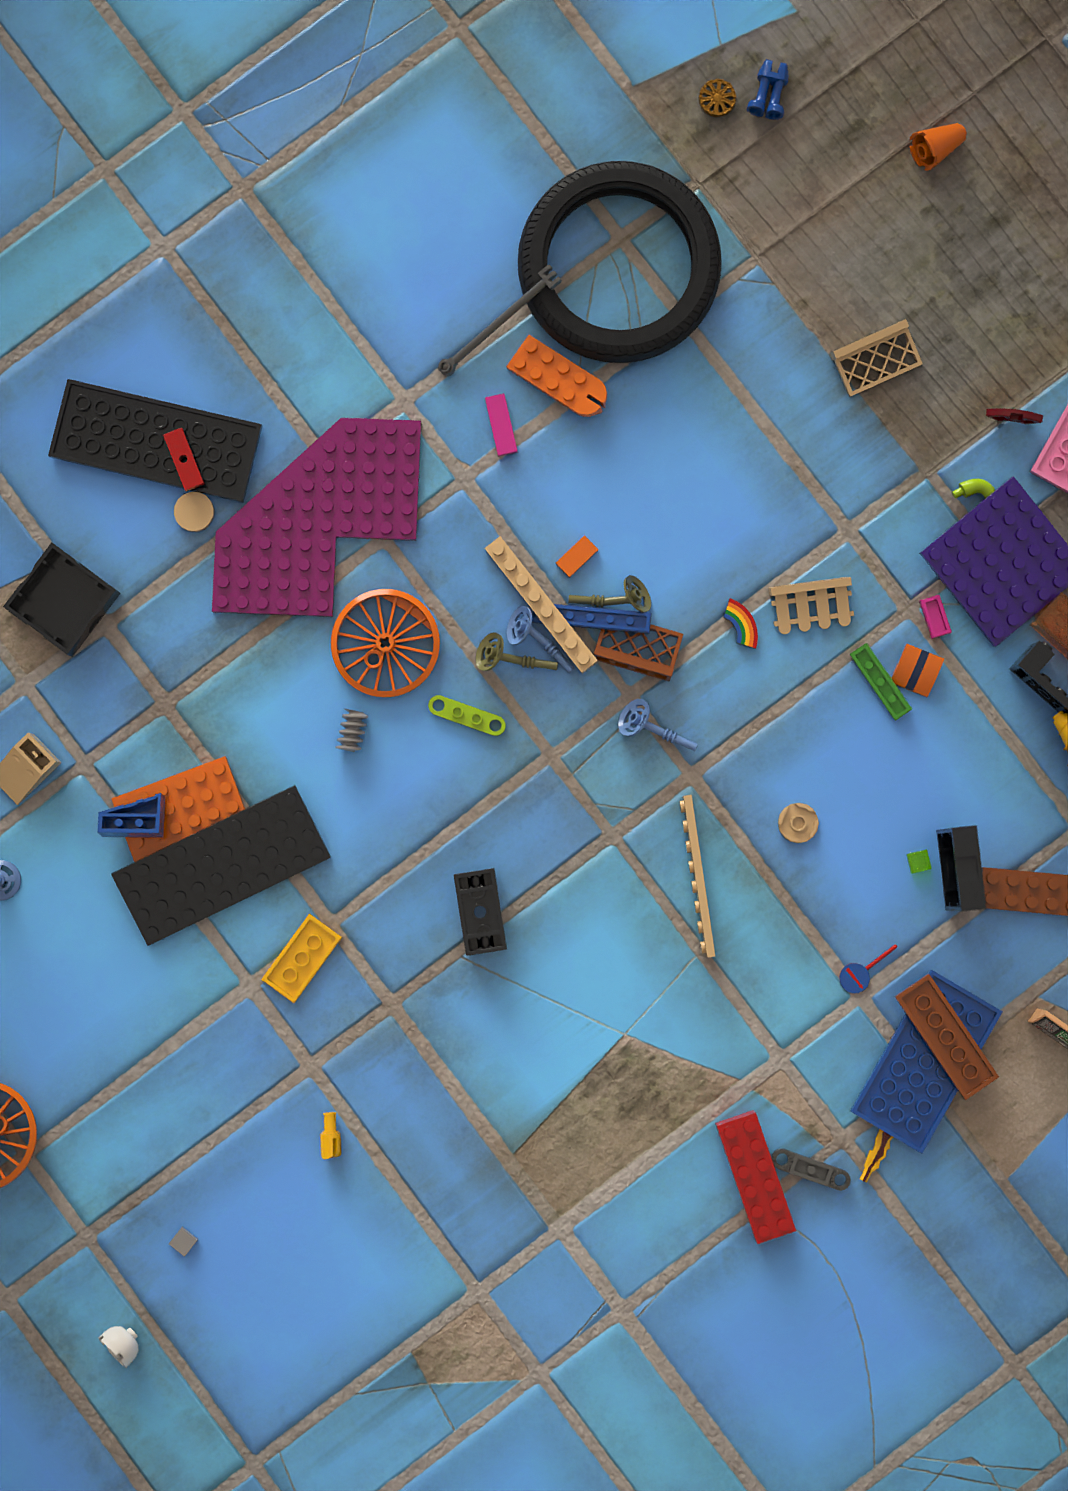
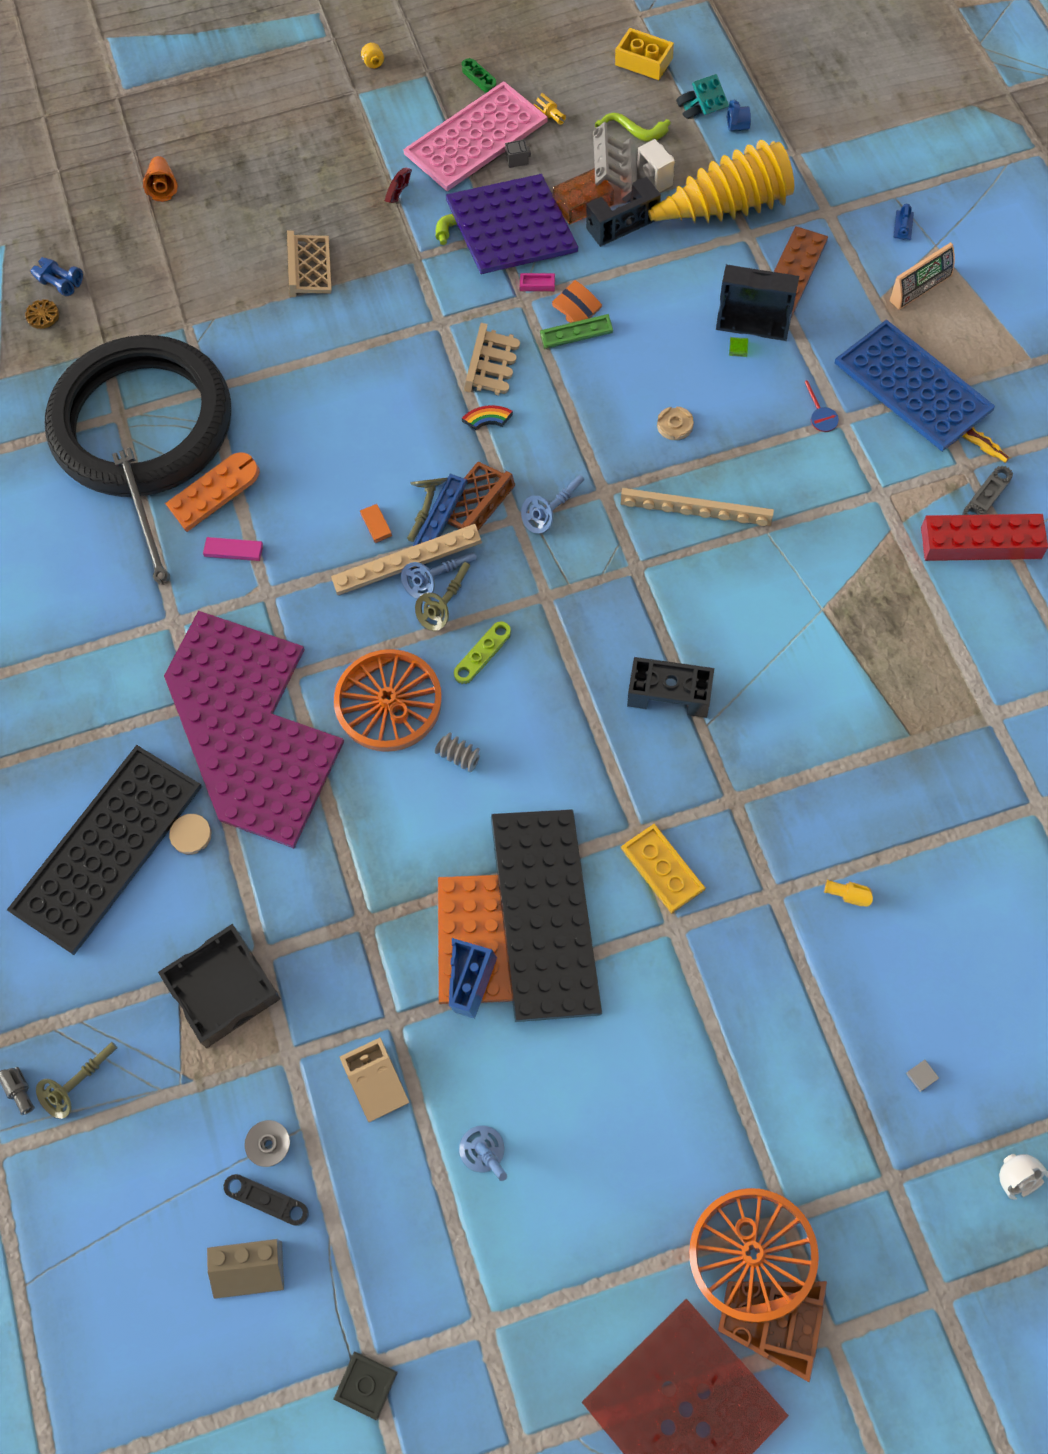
camera: 70 degrees left, 20 degrees down
red tile [163,427,204,491] -> none
dark orange plate [894,974,999,1100] -> none

